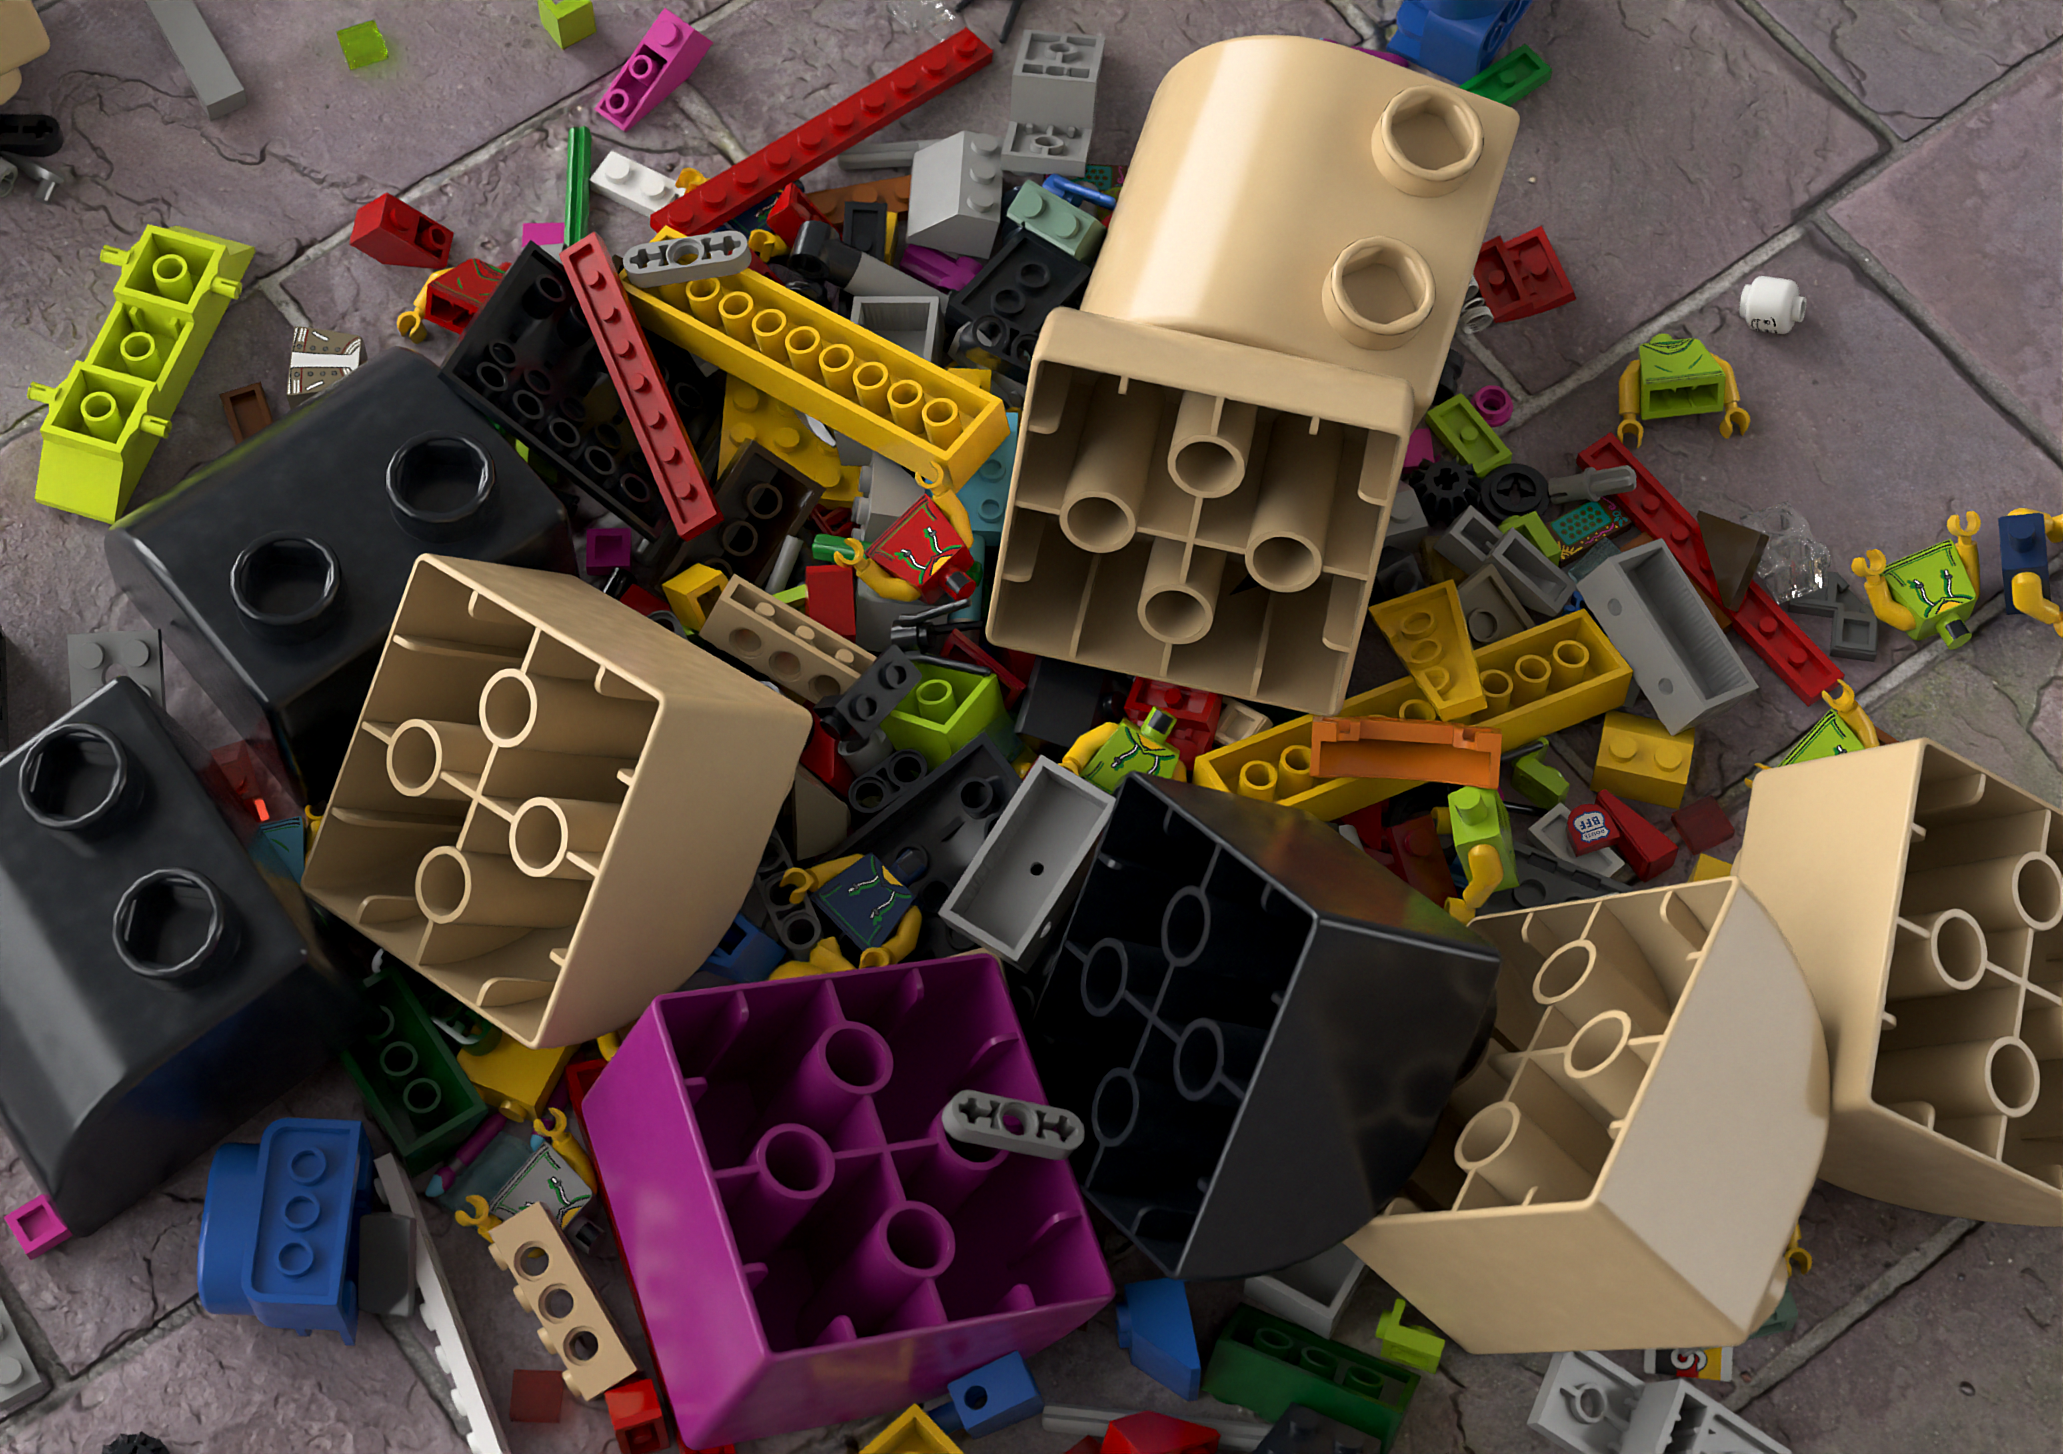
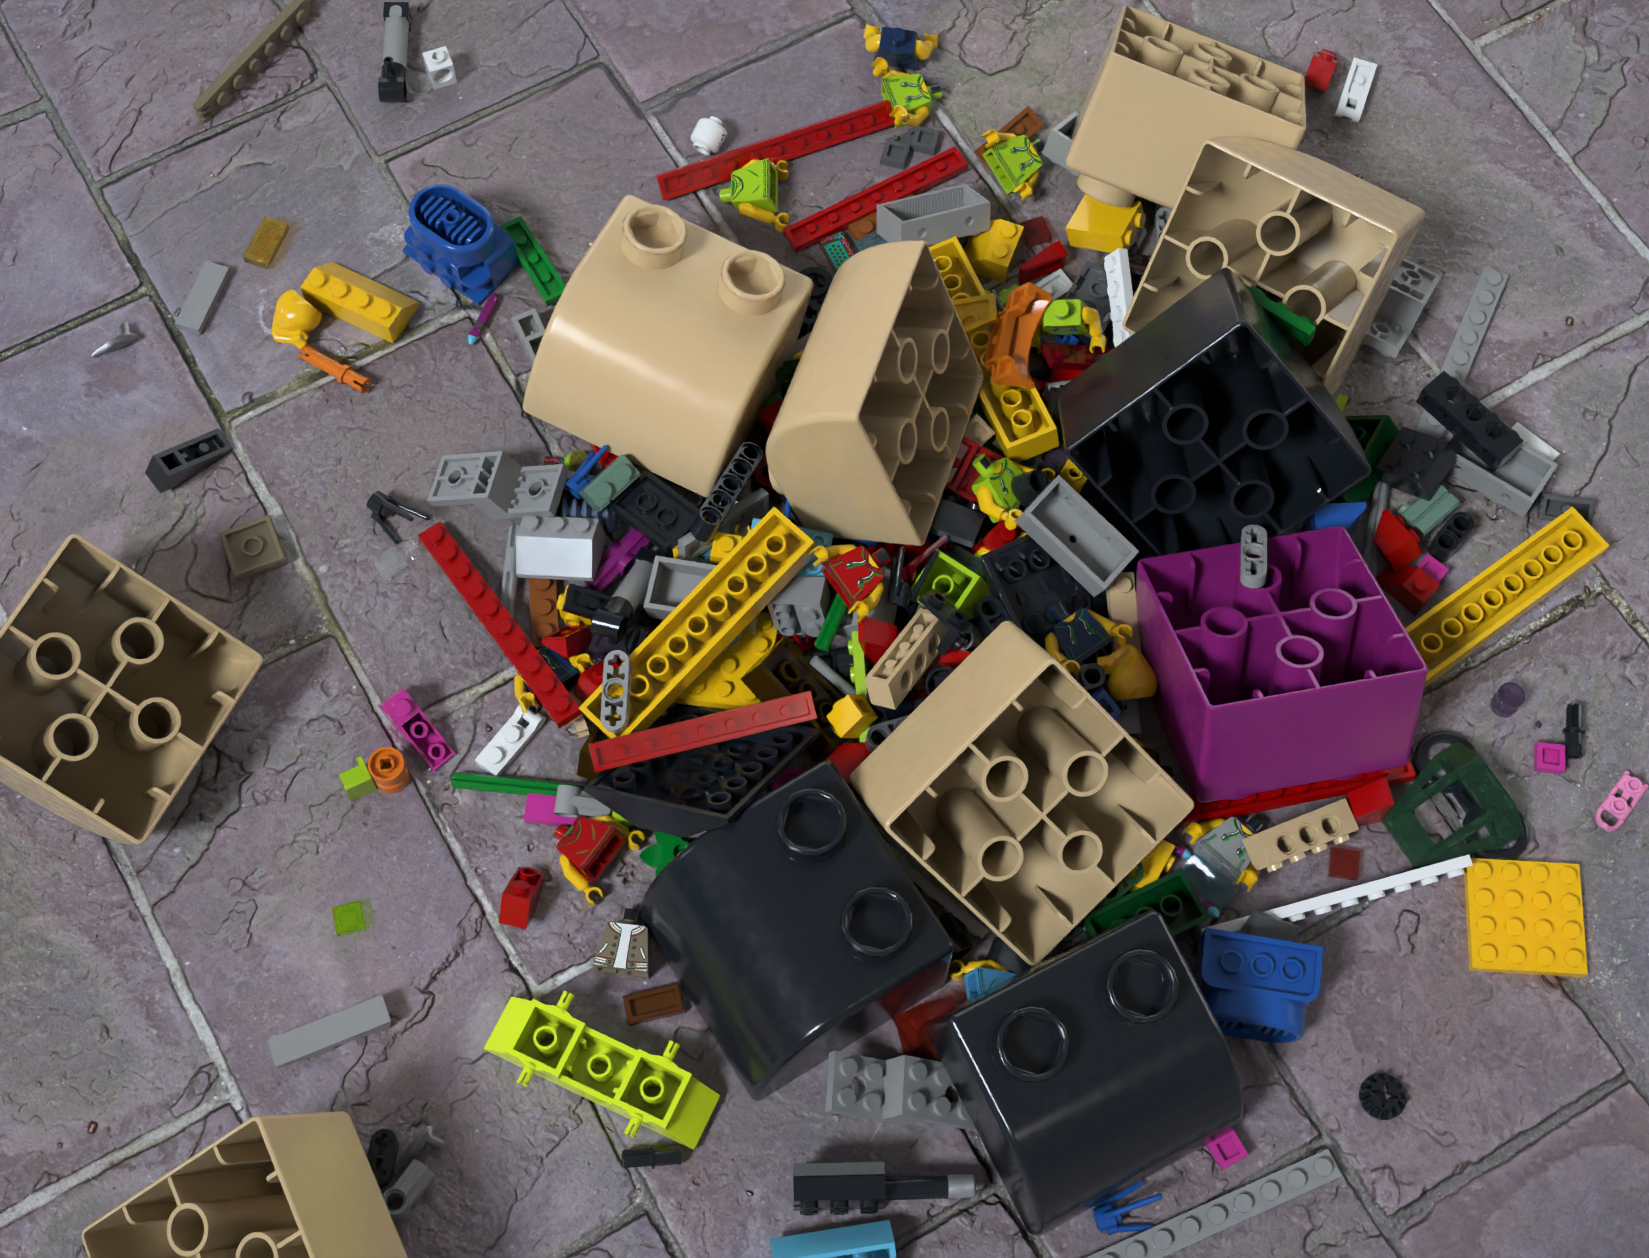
camera: 85 degrees left, 5 degrees up
light grey axle [1548,465,1637,505] -> none
red tile [1565,804,1620,857] -> none
dark brown tile [1696,511,1770,613] -> none
clear brick [1739,500,1831,604] -> none
none -> orange wheel [367,747,410,794]
none -> black axle [622,1145,681,1169]
none -> red plate [655,100,895,201]
none -> green plate [1237,276,1316,347]

